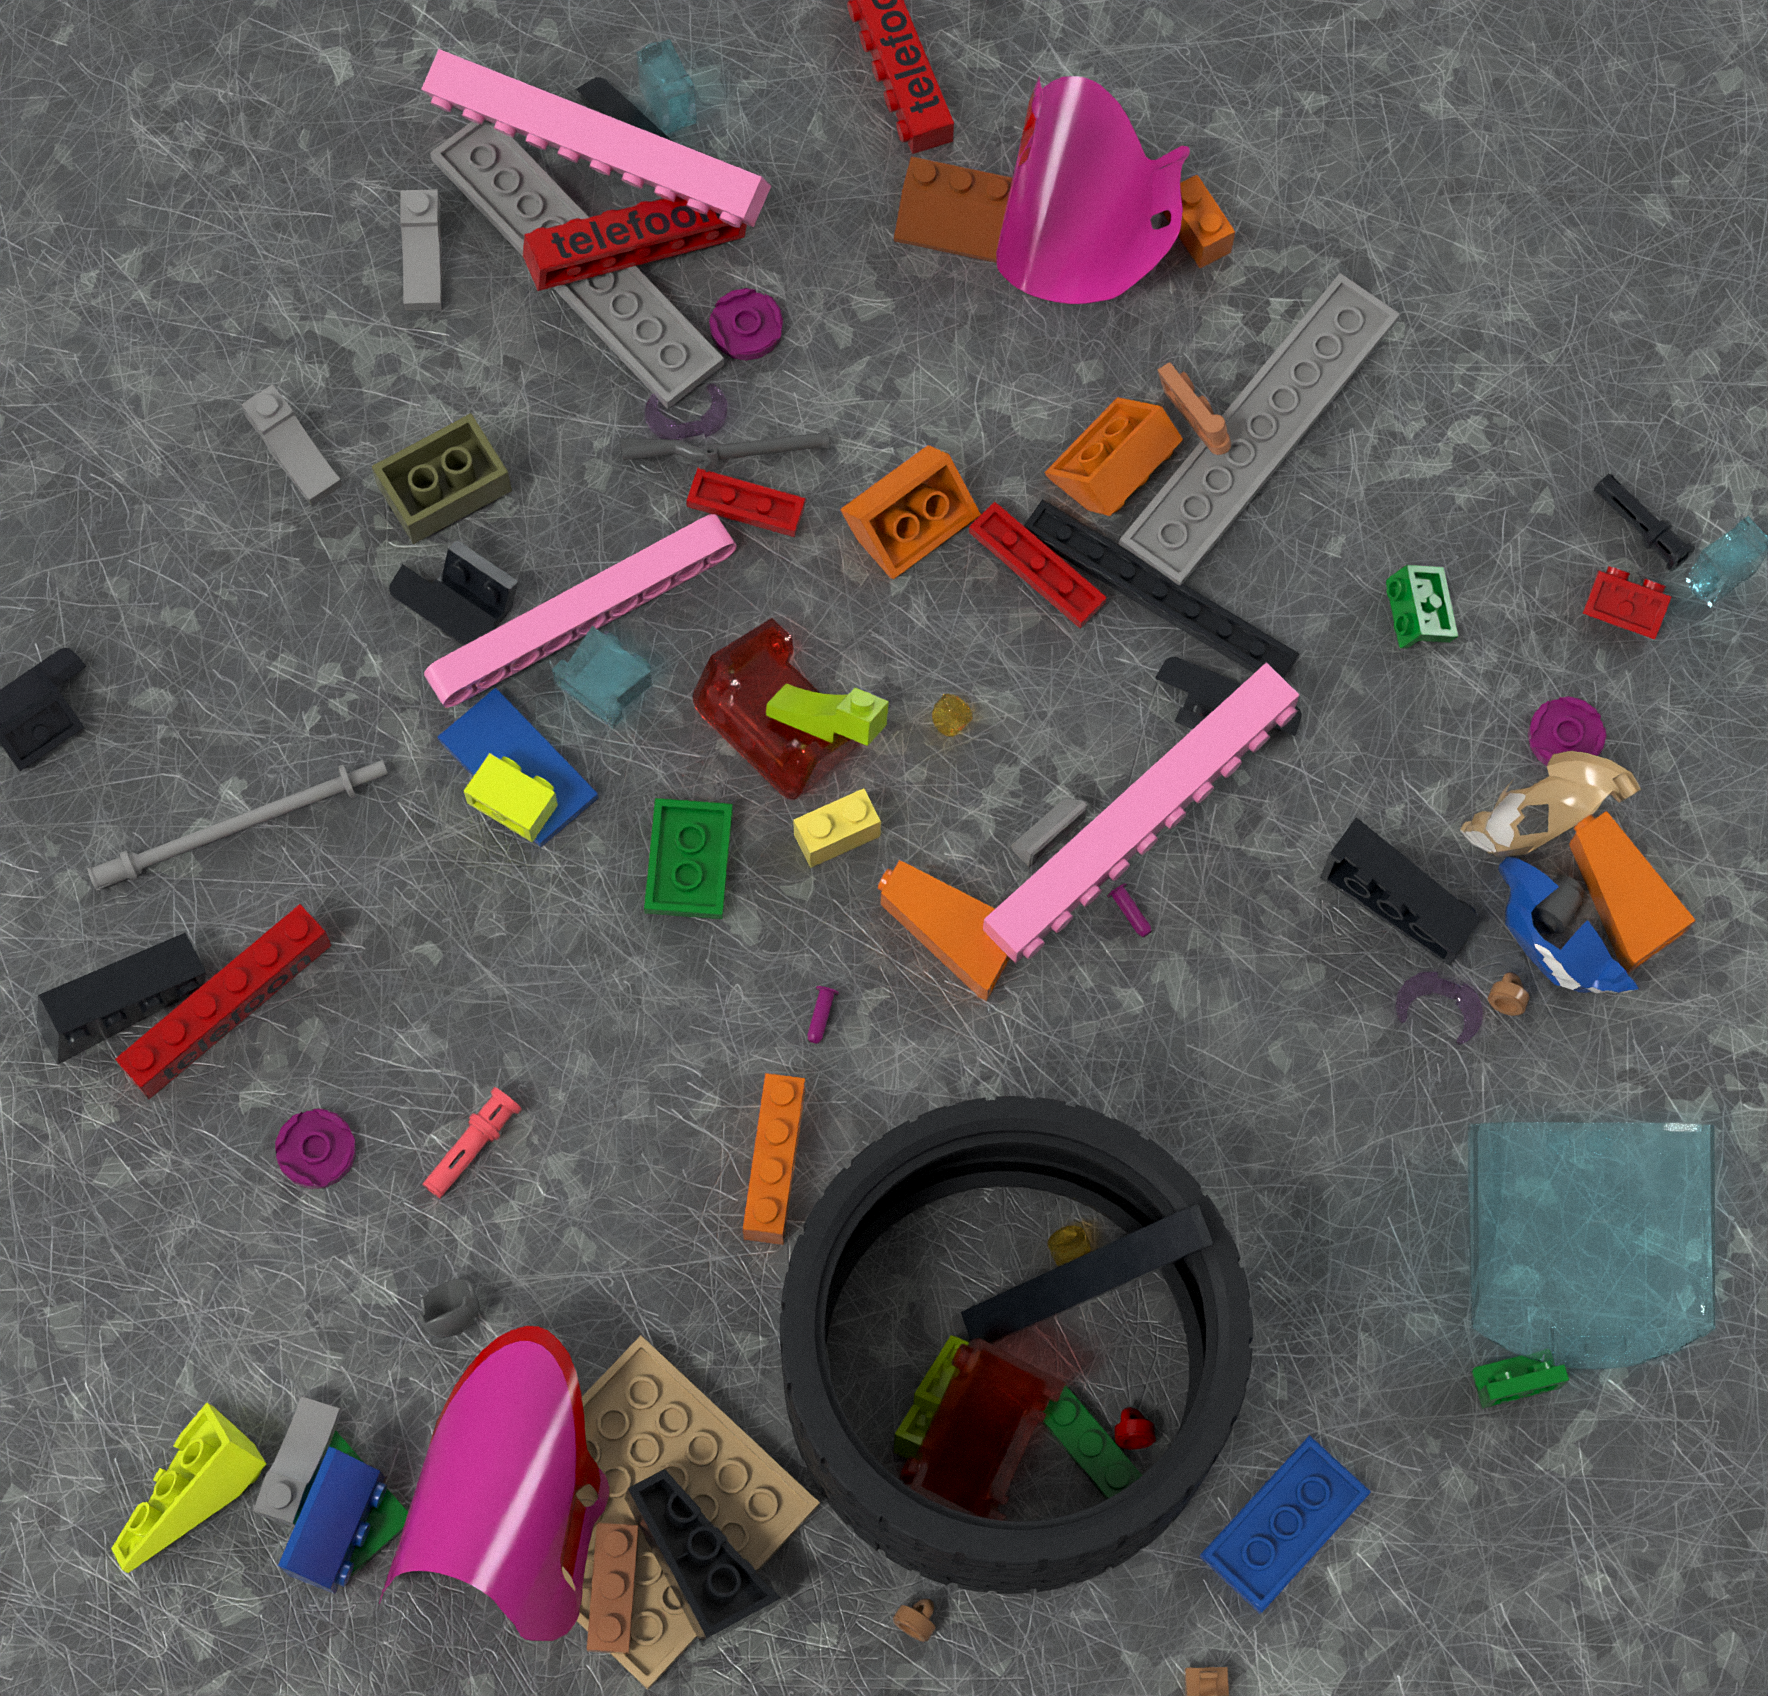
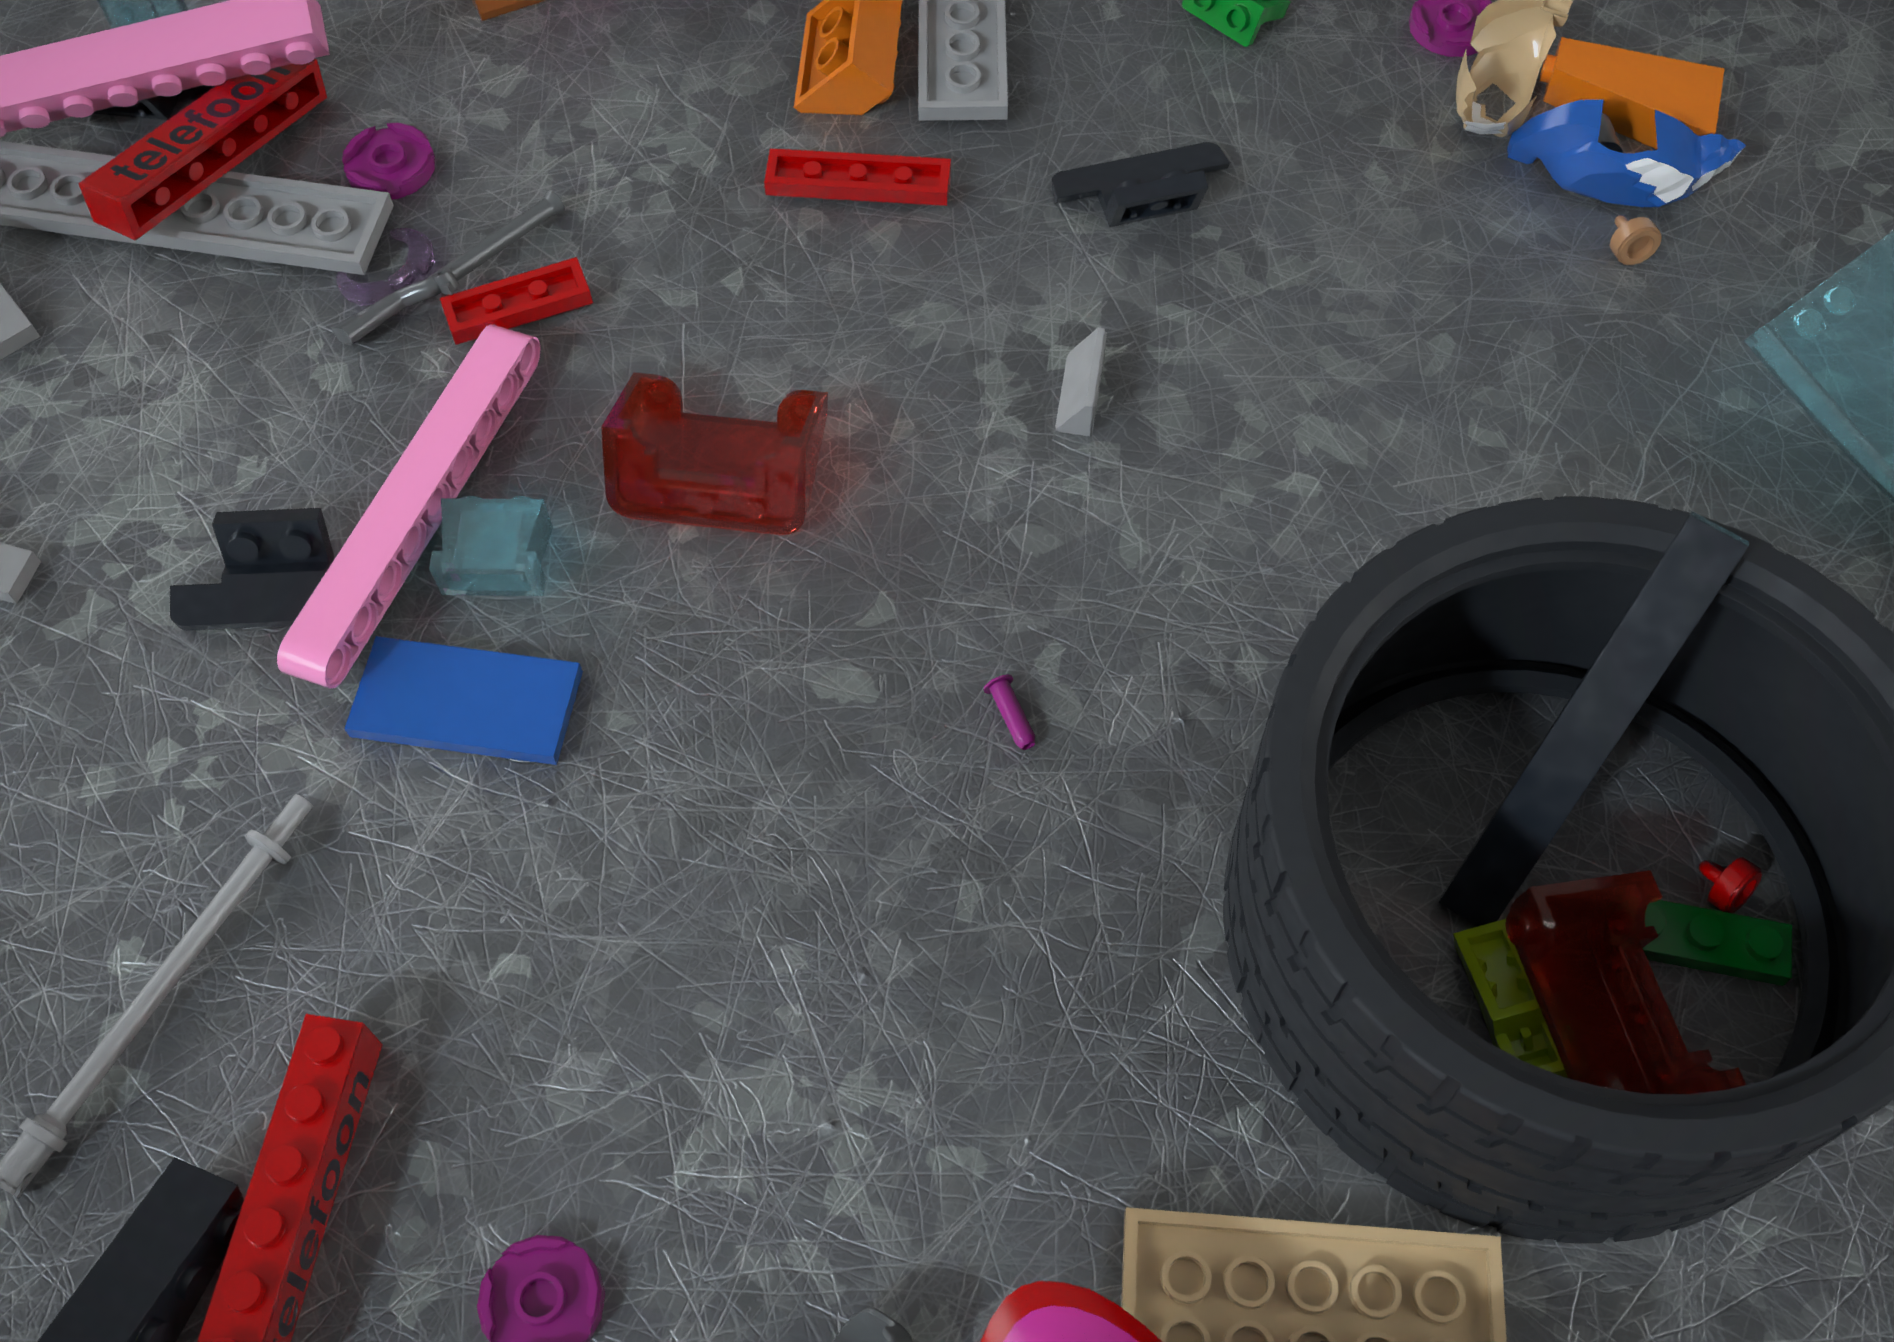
camera: 35 degrees left, 10 degrees down
olive brick [371,413,512,544] -> none
coral pin [422,1087,522,1199] -> none
neon yellow brick [464,753,558,842] -> none
green plate [644,798,733,919] -> none
orange brick [743,1073,805,1245] -> none
lime slope [766,683,889,746] -> none
light yellow brick [793,788,881,868] -> none
orange slope [840,445,981,579] -> none
orange slope [878,860,1010,1001] -> none
medium nougat tile [893,1599,936,1642] -> none
clear yellow tile [932,693,973,737] -> none
bright pink brick [983,662,1299,963] -> none
black tile [1024,499,1300,679] -> none
clear yellow tile [1047,1225,1091,1267] -> none
magenta piece [1107,883,1151,937] -> none
black wedge [1320,817,1482,966] -> none
clear purple piece [1395,972,1483,1045] -> none

